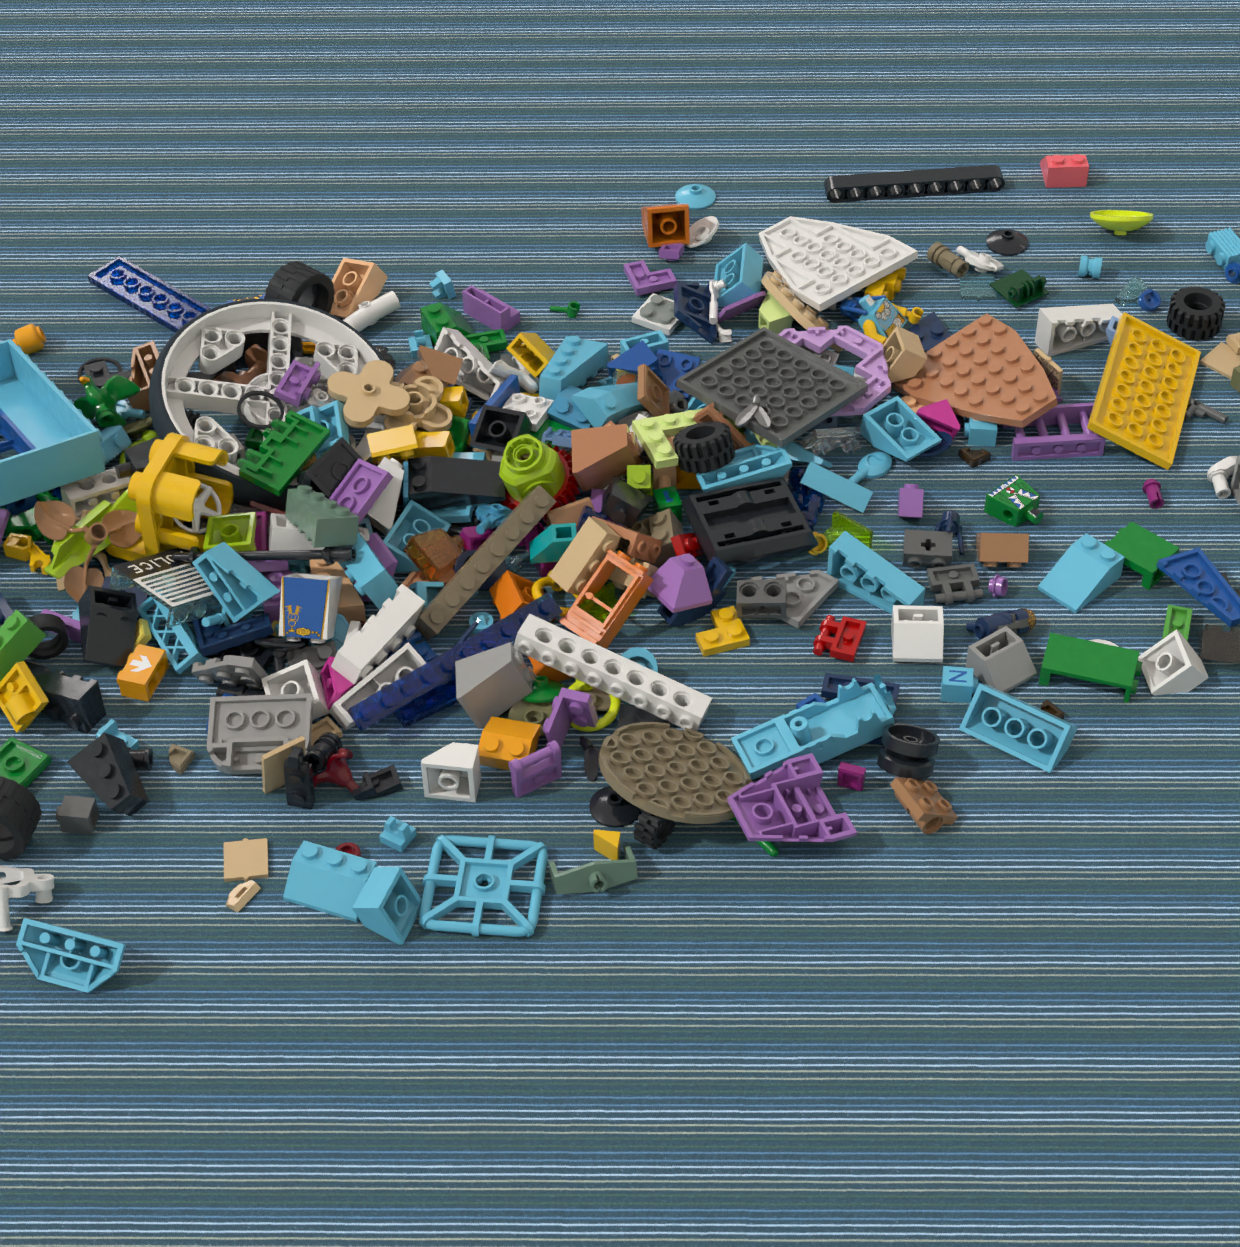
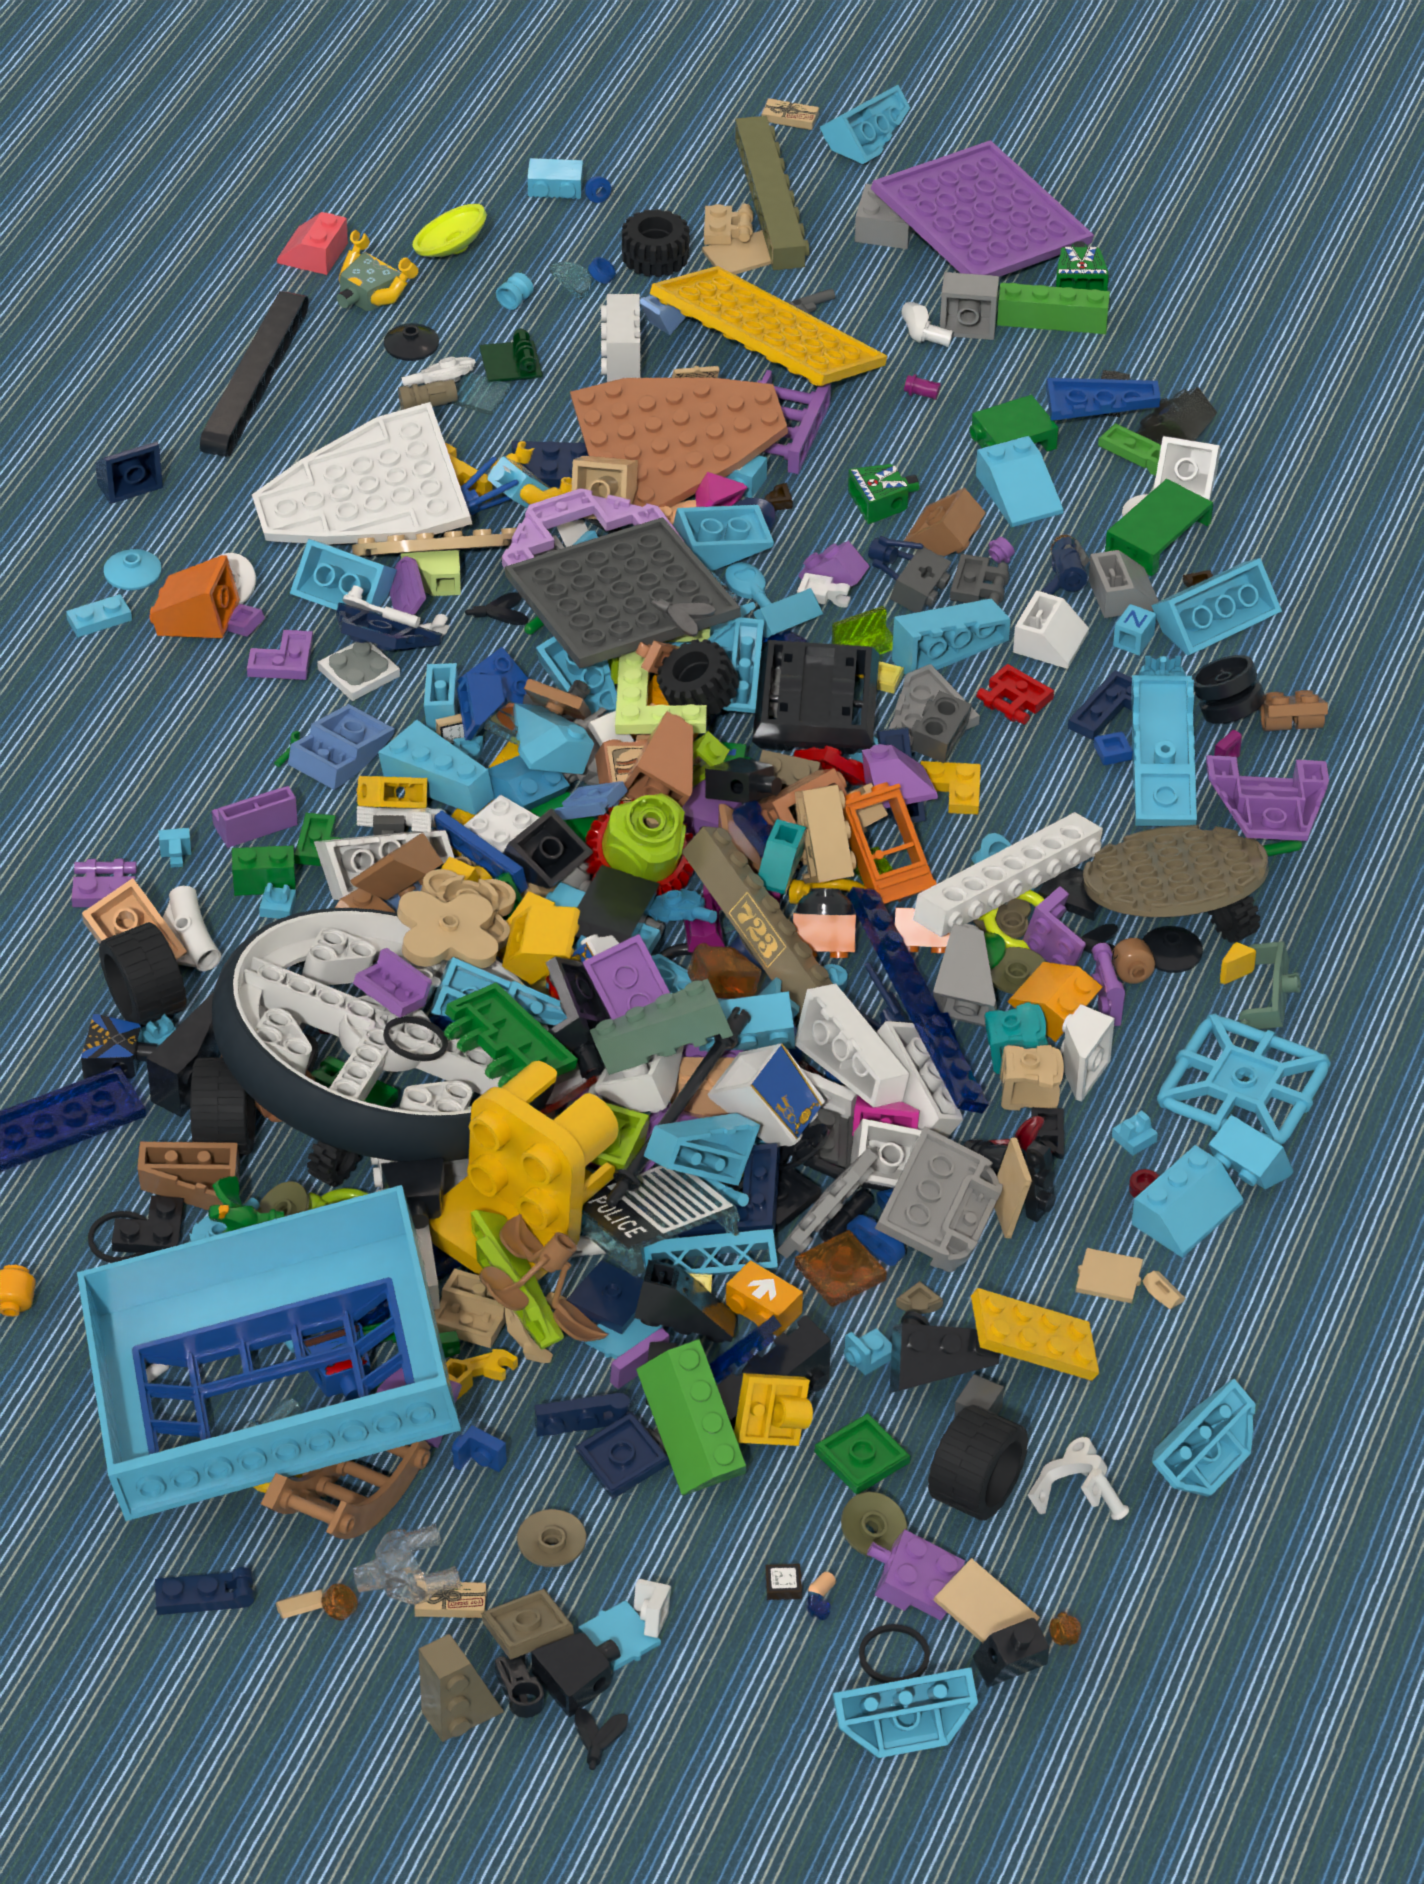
camera: 70 degrees left, 0 degrees up
none -> medium azure plate [66,594,132,637]
none -> medium lavender plate [72,859,137,907]
none -> dark blue slope [95,441,163,504]
none -> medium blue slope [288,704,395,790]
none -> torso [336,230,418,311]
none -> clear blue plate [709,1315,782,1383]
none -> clear orange plate [795,1230,887,1307]
none -> white plate [797,573,851,607]
none -> black piece [797,888,854,915]
none -> light yellow tile [877,661,904,694]
none -> yellow plate [971,1288,1099,1381]
none -> teal piece [984,1002,1049,1074]
none -> tan piece [1000,1045,1064,1111]
none -> medium nougat head [1112,938,1155,984]

